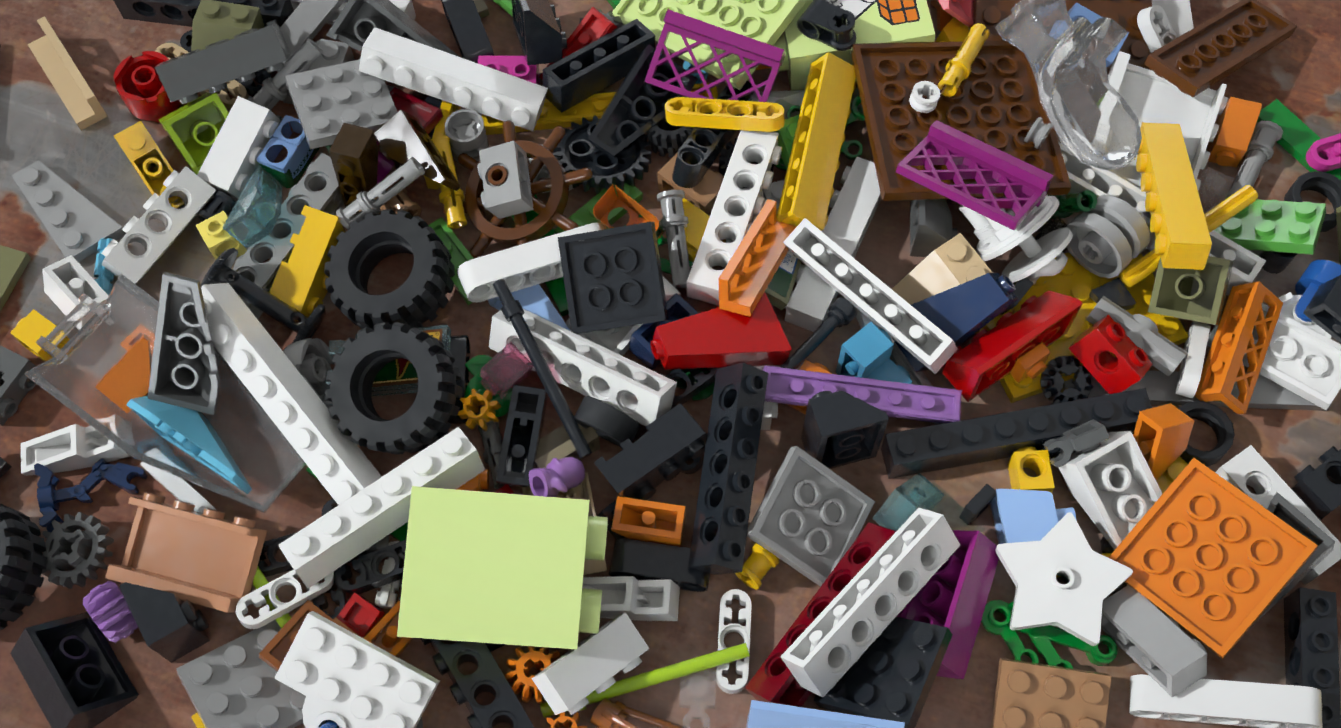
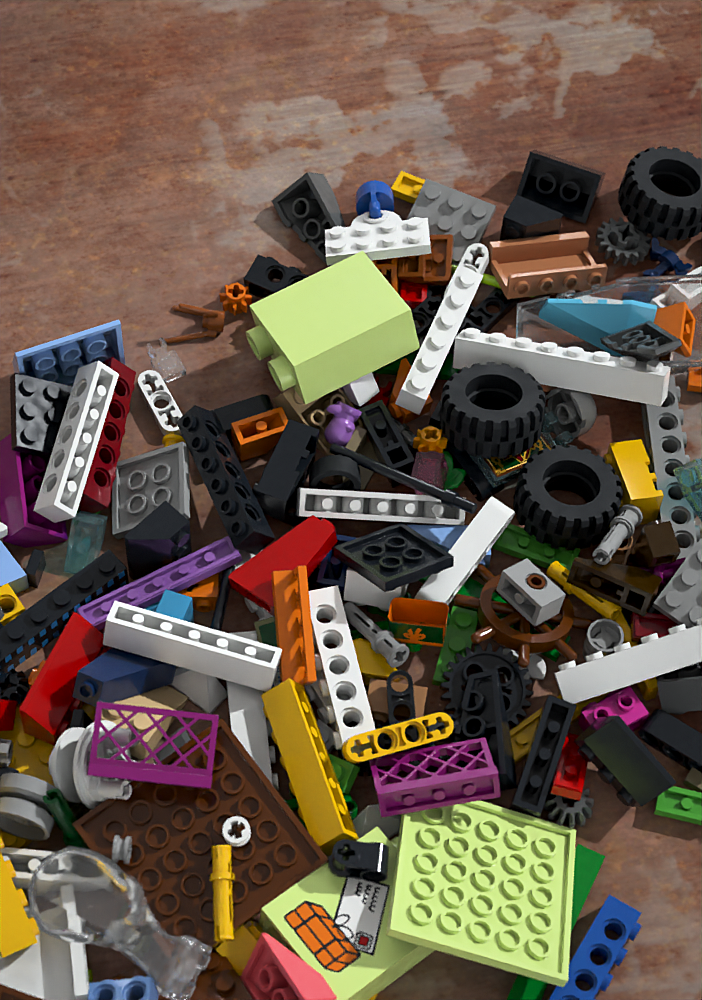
camera: 145 degrees right, 5 degrees down
medium lavender gear [83,581,138,643] -> none
black hose [201,248,326,343] -> none
white brick [531,613,649,715] -> none
lime bar [540,643,750,718] -> none
white slope [582,576,680,621] -> none

